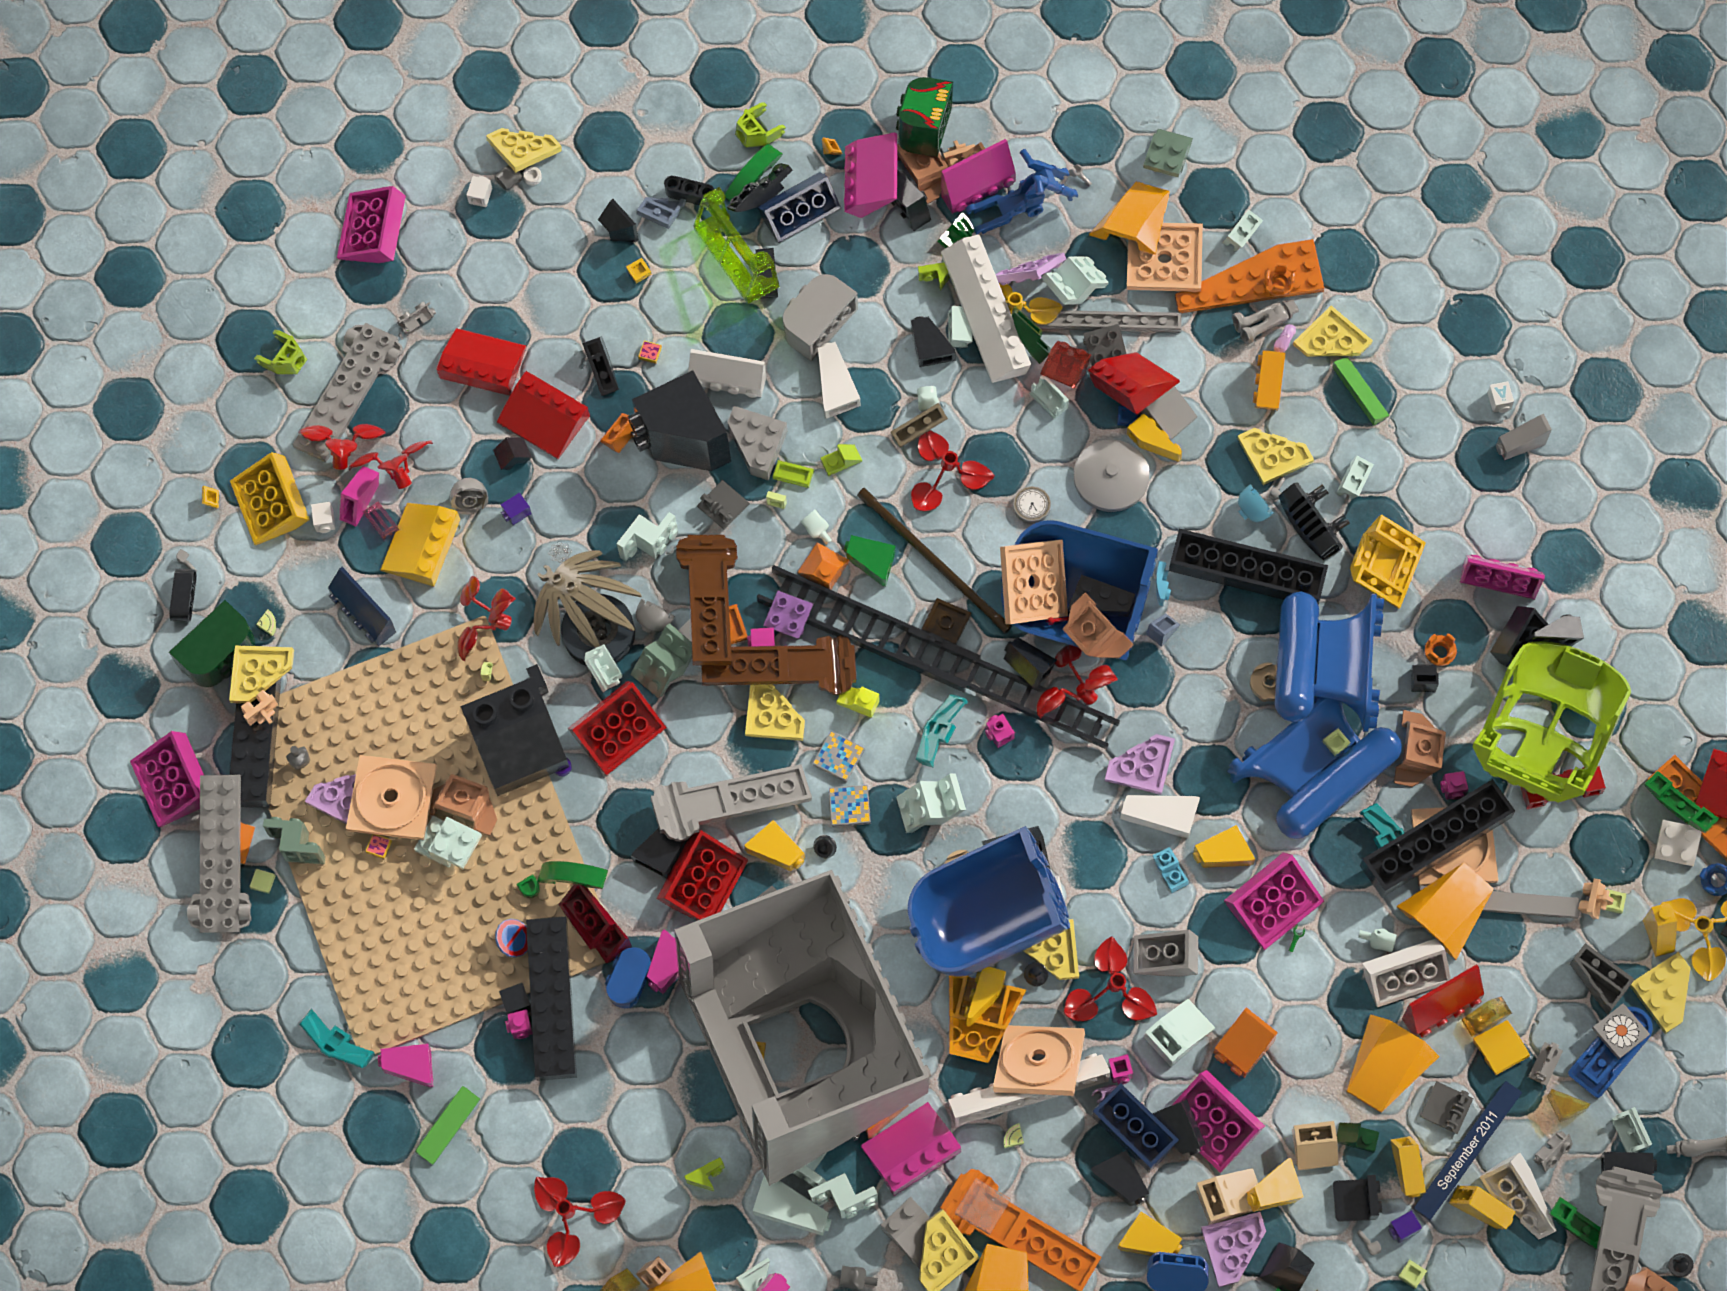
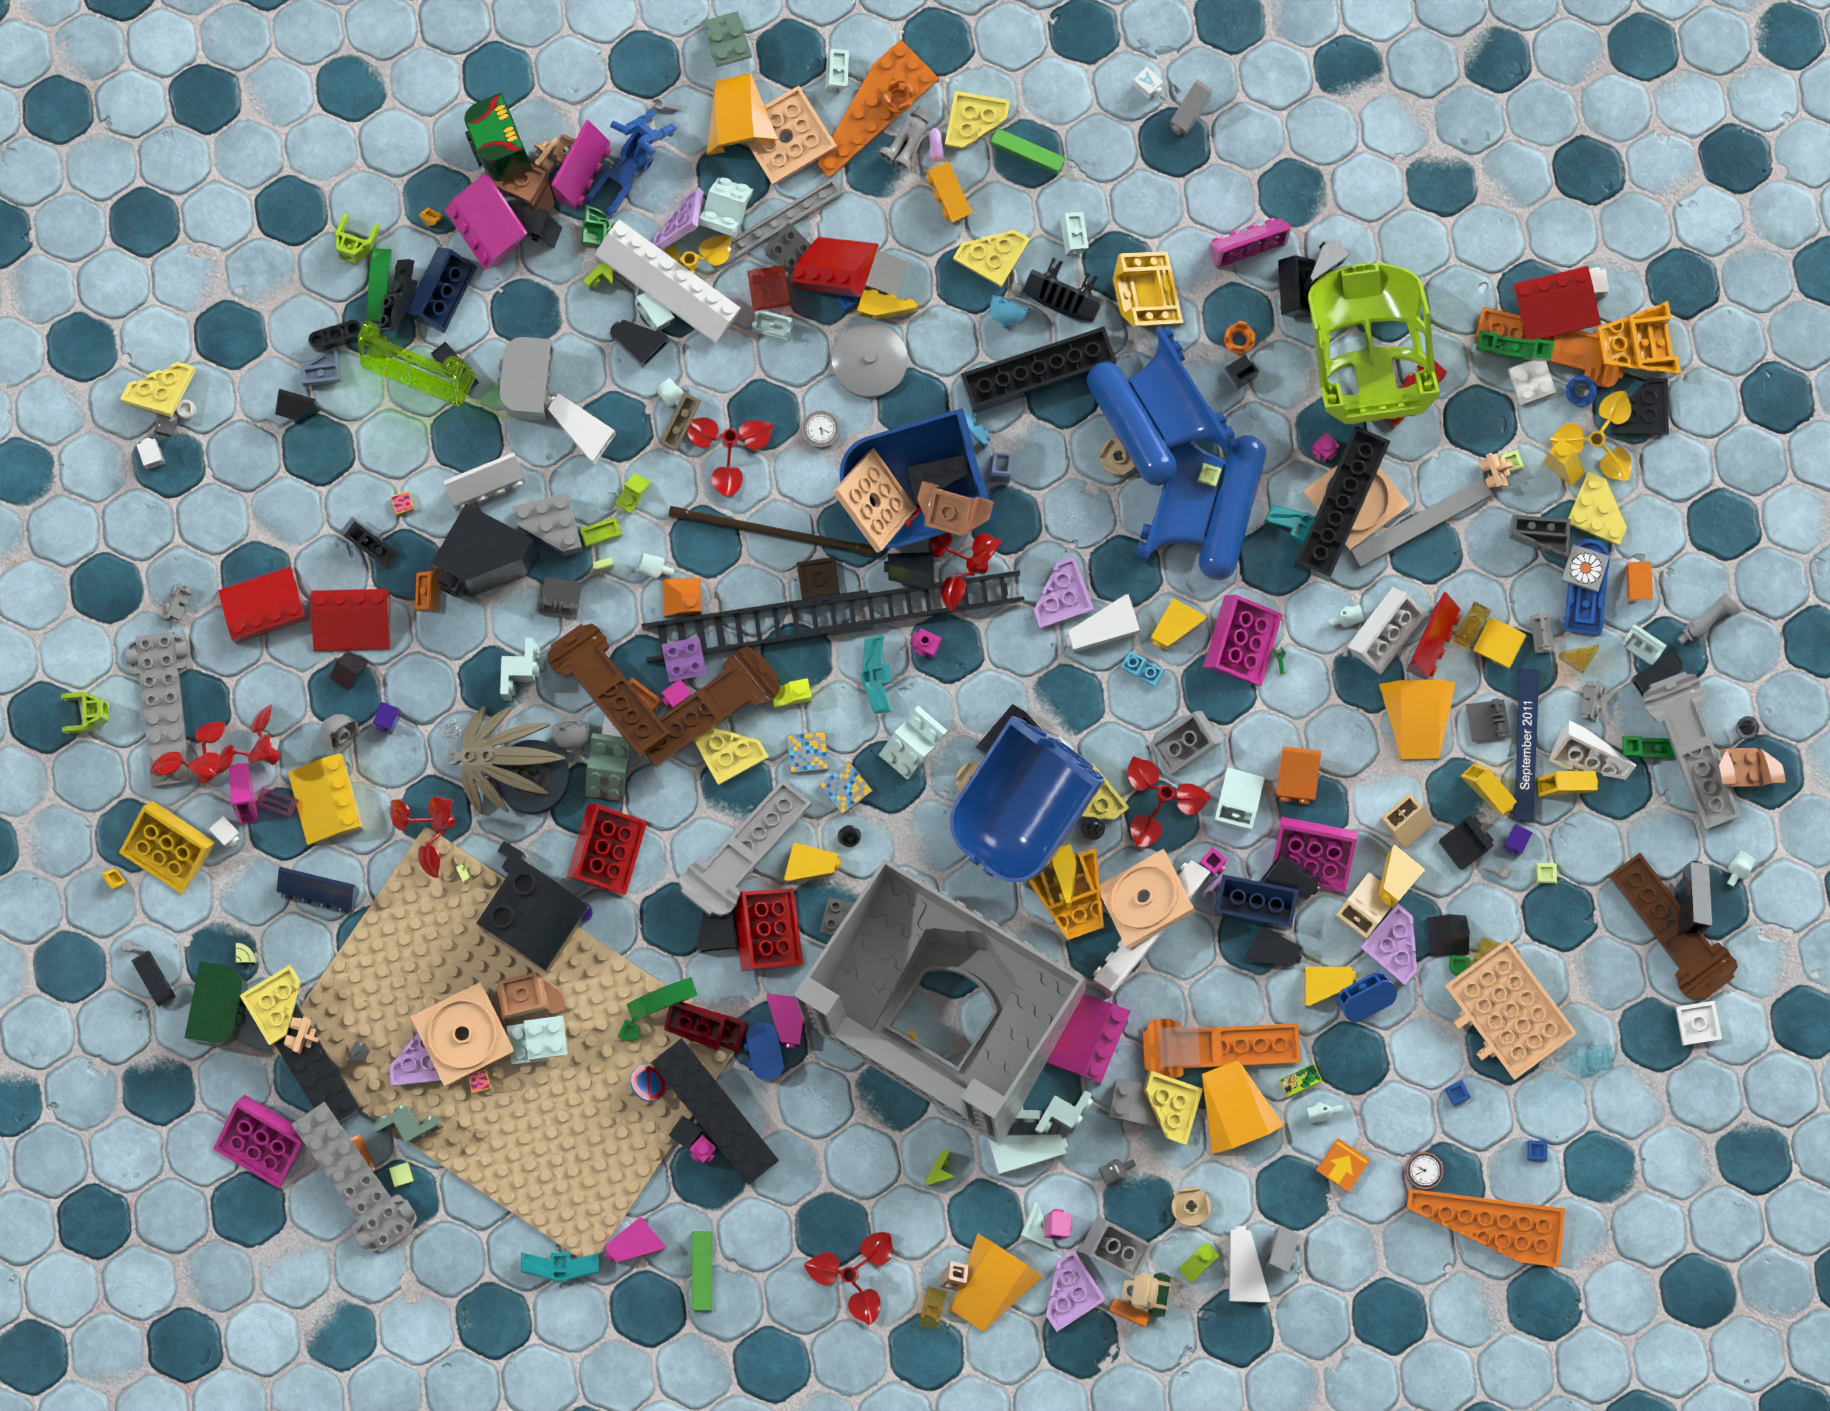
camera: 35 degrees left, 10 degrees up
dark pink slope [337,186,406,263] -> none
light aqua hinge [585,644,622,692] -> none
yellow plate [626,258,652,284] -> none
green slope [844,535,896,587] -> none
yellowish green tile [1004,1123,1024,1148] -> none
dark green slope [1012,306,1051,364] -> none
dark green slope [1336,1122,1379,1153] -> none
nougat piece [1394,710,1446,787] -> none
light orange wedge [1396,862,1493,960] -> none
none -> orange panel [1625,562,1653,603]

